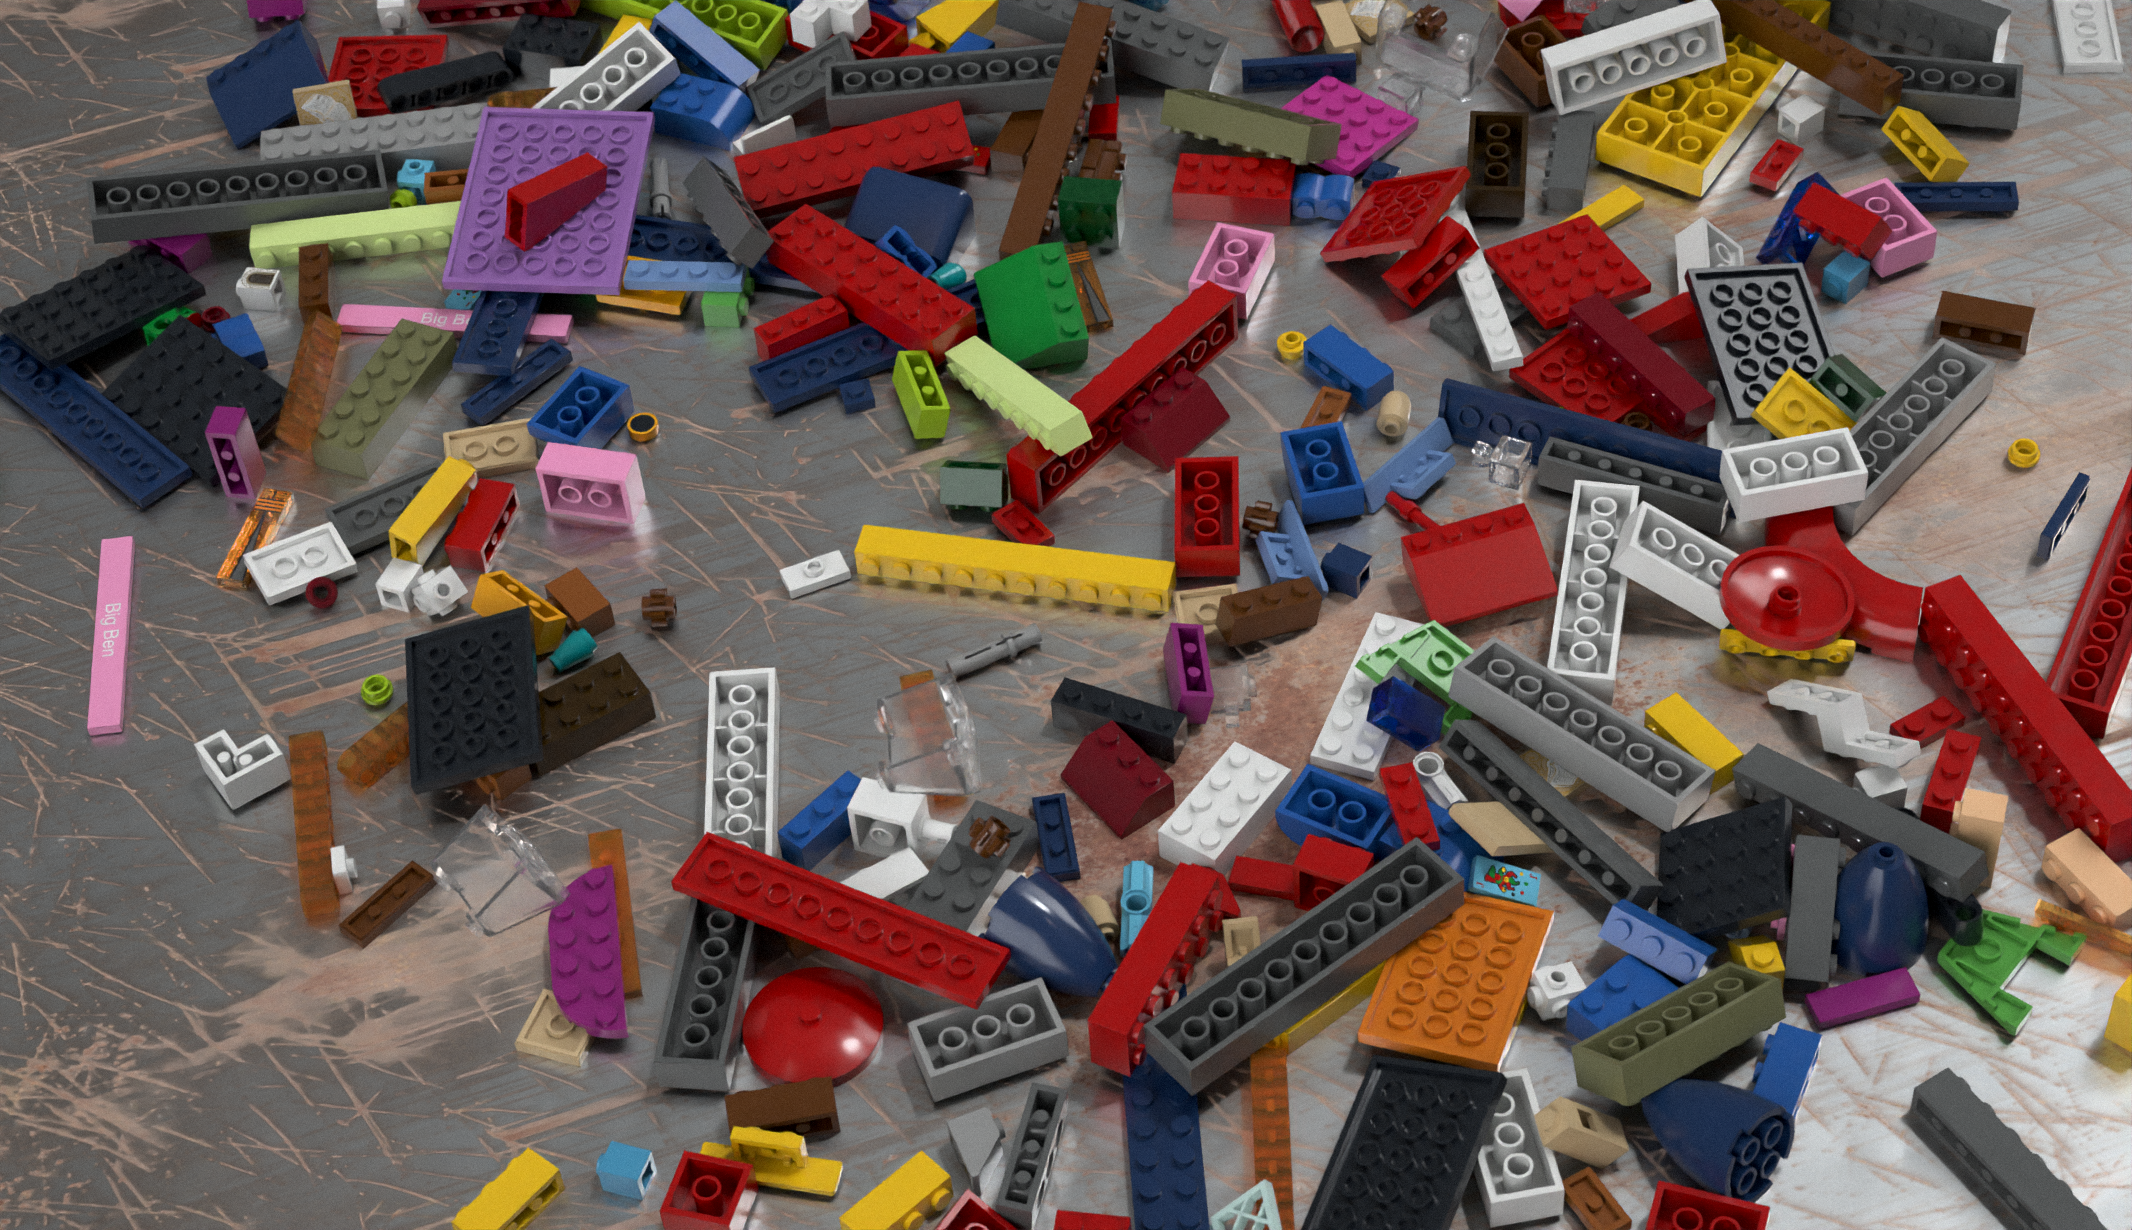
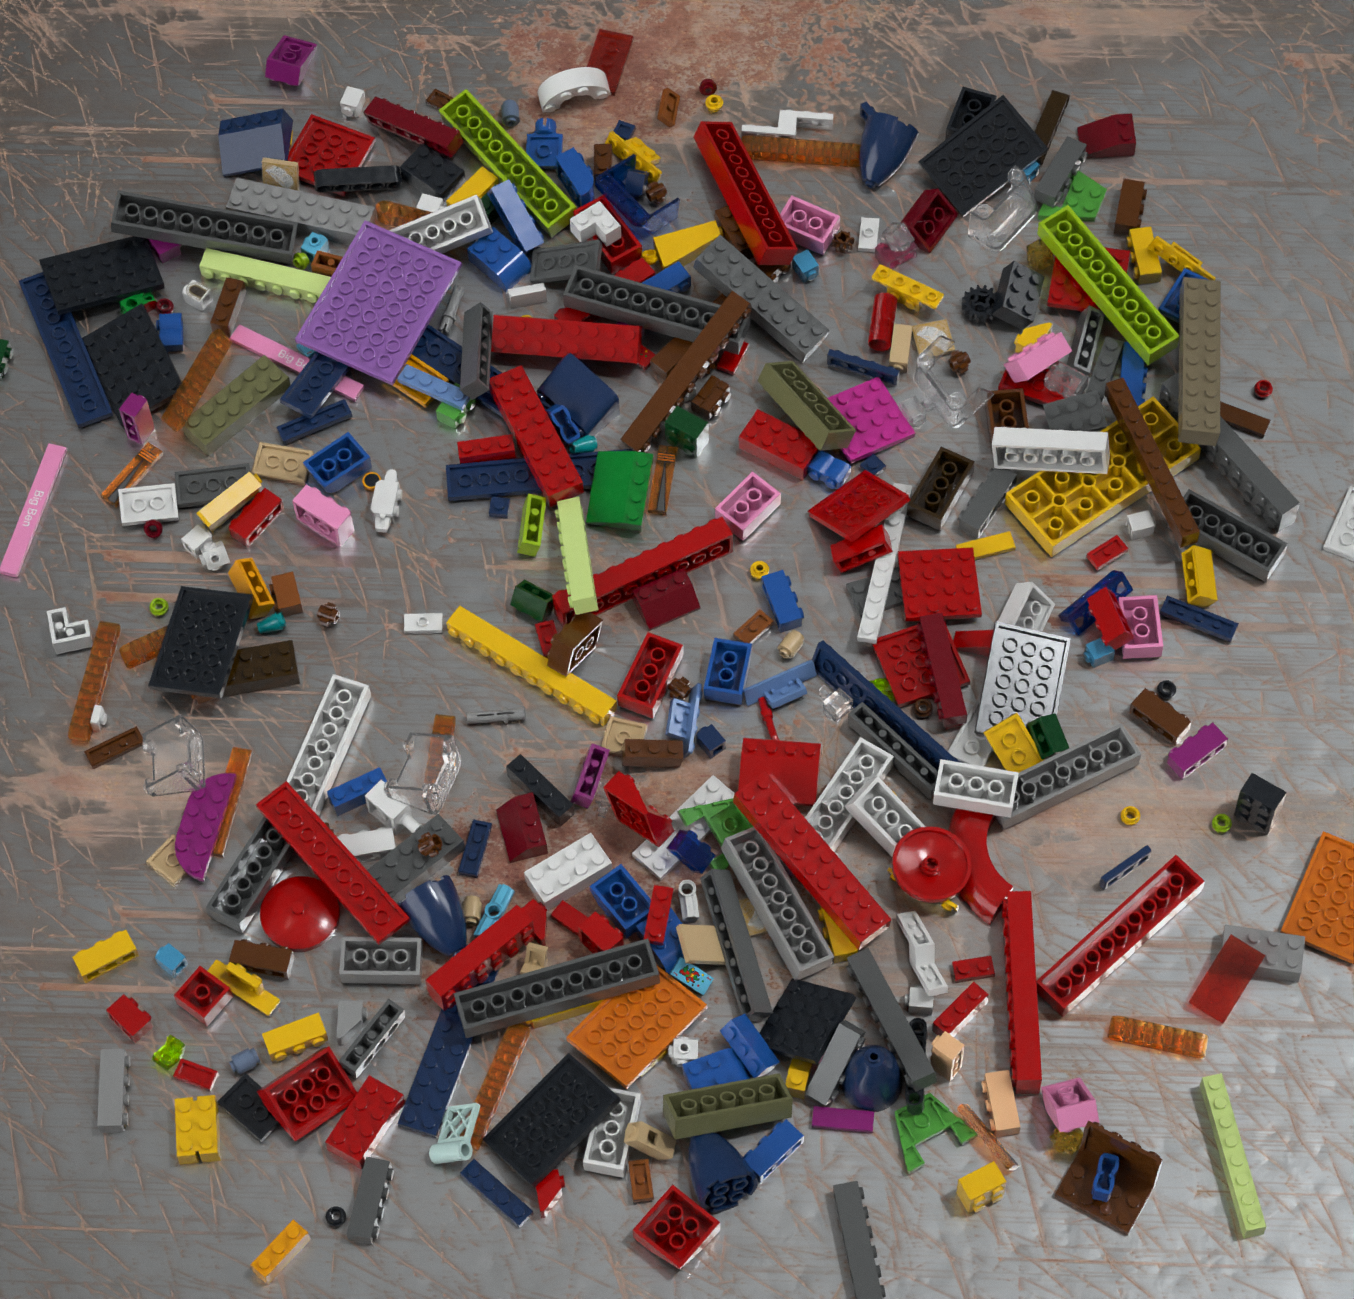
camera: 20 degrees right, 15 degrees up
red slope [505,152,608,252] -> none
none -> white hinge [370,469,403,533]
none -> reddish brown brick [547,612,603,677]
none -> red slope [603,771,674,847]
none -> red brick [733,772,892,950]
none -> black plate [1157,680,1176,699]
none -> magenta brick [1167,722,1228,780]

